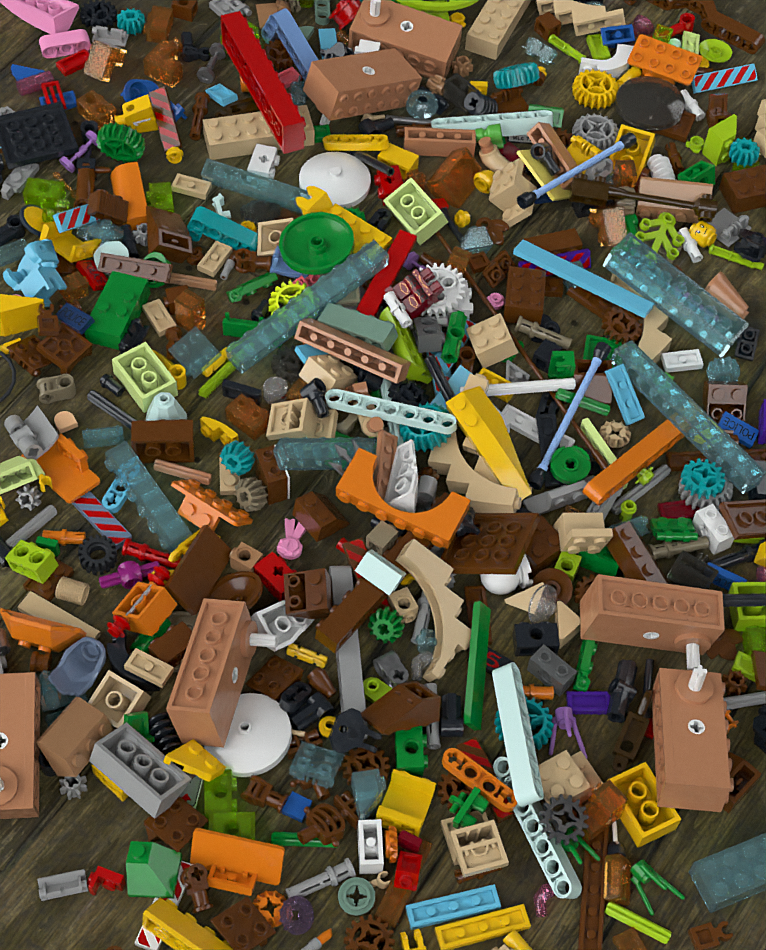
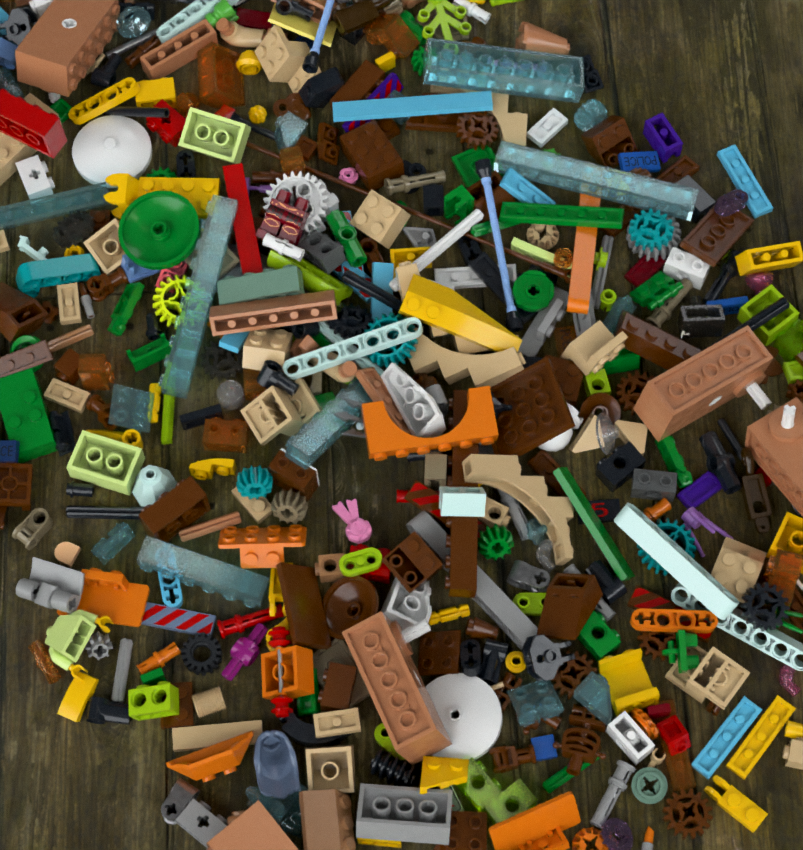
camera: 30 degrees left, 10 degrees up
reddish brown wheel [30,651,52,675] -> none
green bracket [124,711,154,743] -> none
reddish brown slope [292,491,349,542] -> none
none -> black slope [298,67,345,108]
none -> lime plate [339,547,382,577]
none -> yellow tile [375,51,396,72]
none -> green tile [499,202,624,229]
none -> clear orange bush [553,248,573,269]

